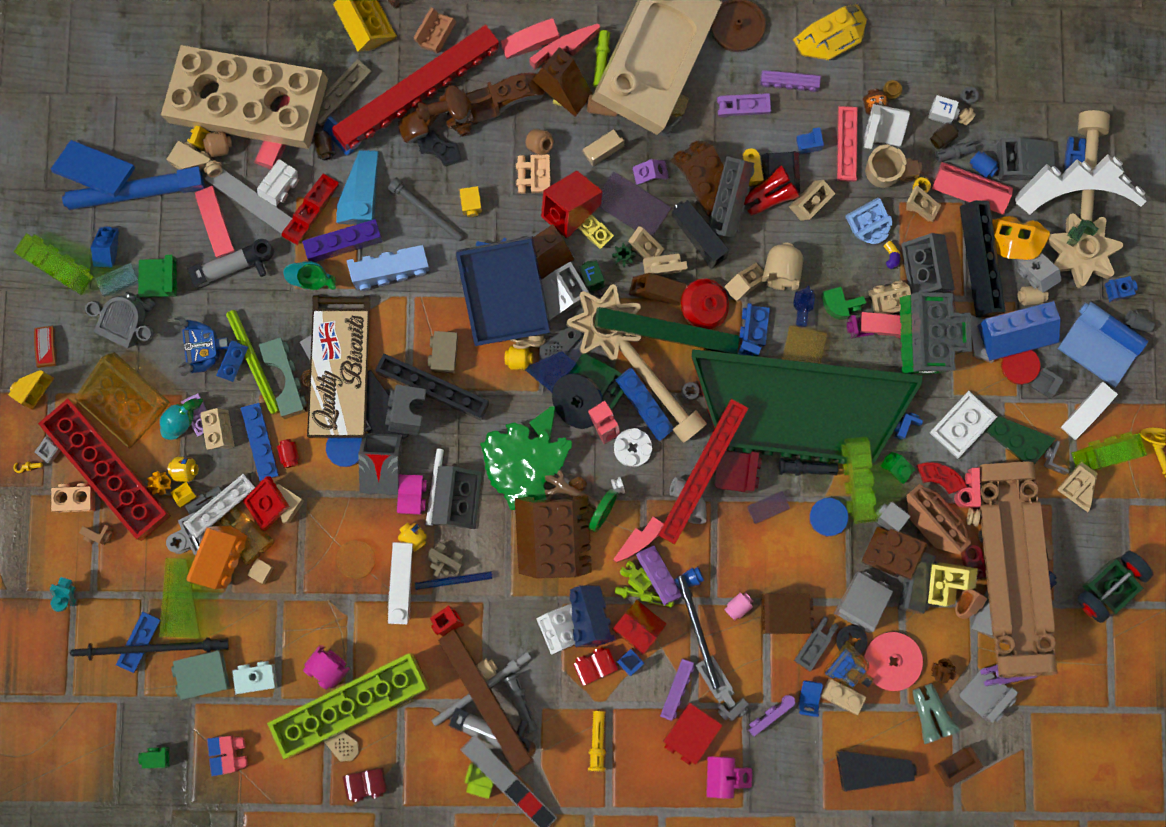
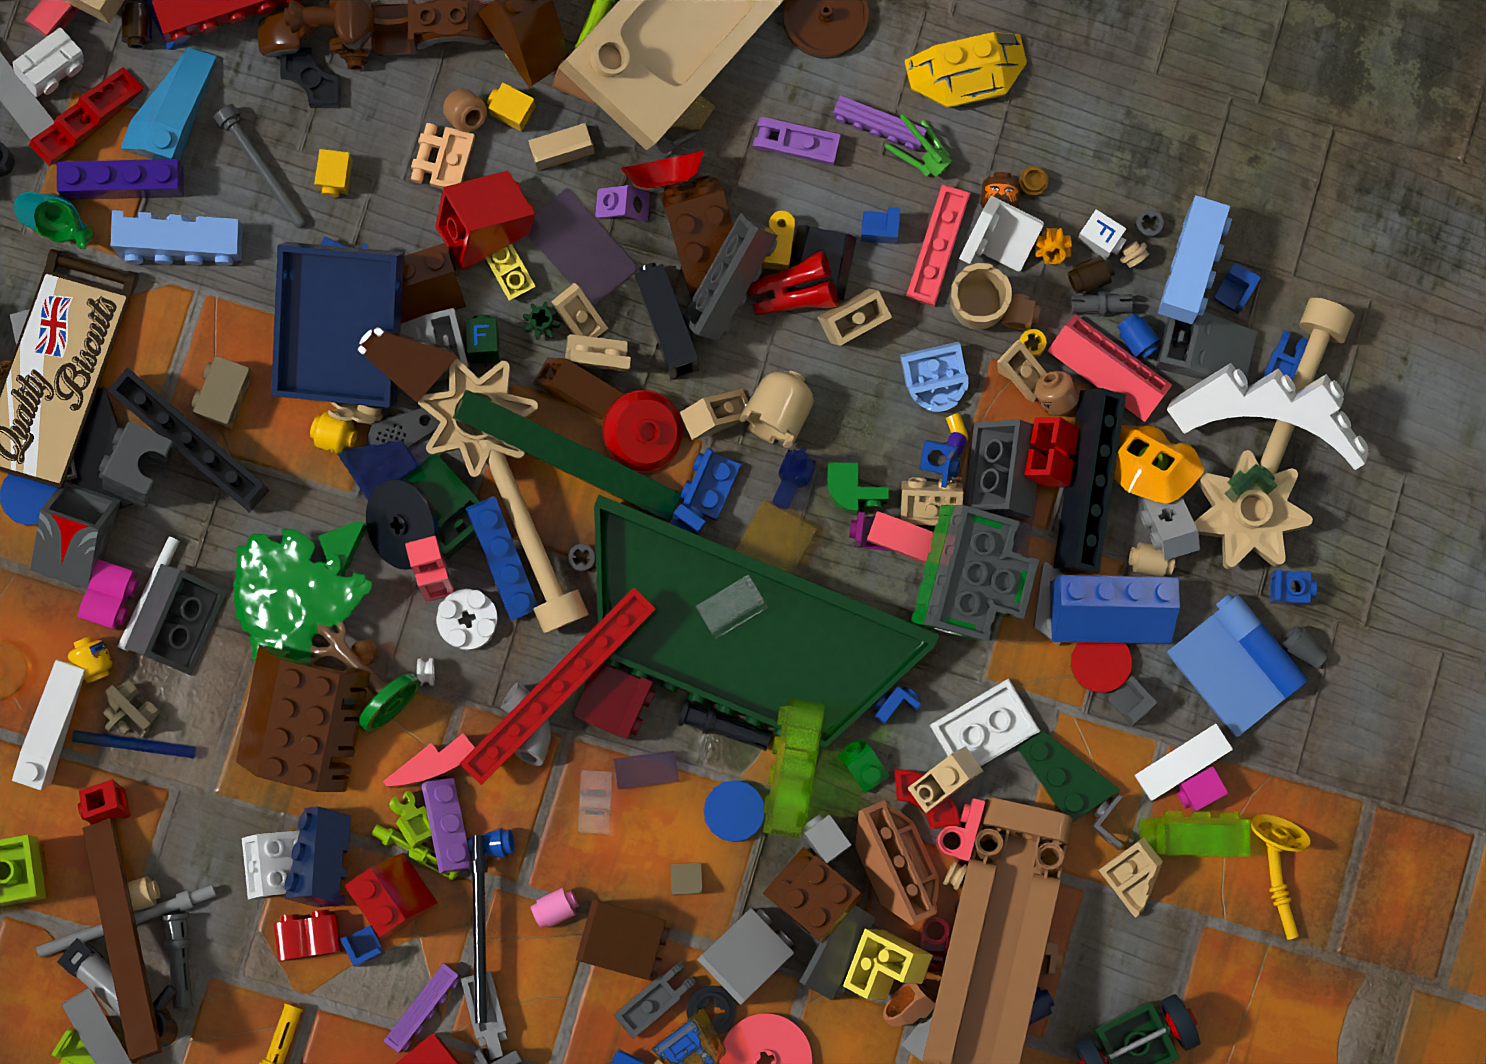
camera: 15 degrees right, 0 degrees up
none -> reddish brown slope [357,327,458,402]
none -> yellow brick [487,82,536,132]
none -> clear brick [578,770,613,836]
none -> red piece [621,150,704,189]
none -> dark tan slope [670,863,703,896]
none -> clear hinge [696,575,768,639]
none -> bright green plant [885,114,953,178]
none -> tan slope [908,747,984,813]
none -> blue bracket [920,440,960,488]
none -> red piece [1024,417,1079,487]
none -> light orange gear [1035,228,1072,265]
none -> medium nougat head [1035,371,1079,416]
none -> light blue wedge [1158,195,1232,324]
none -> dark pink brick [1176,766,1228,813]
none -> blue panel [1214,262,1261,314]

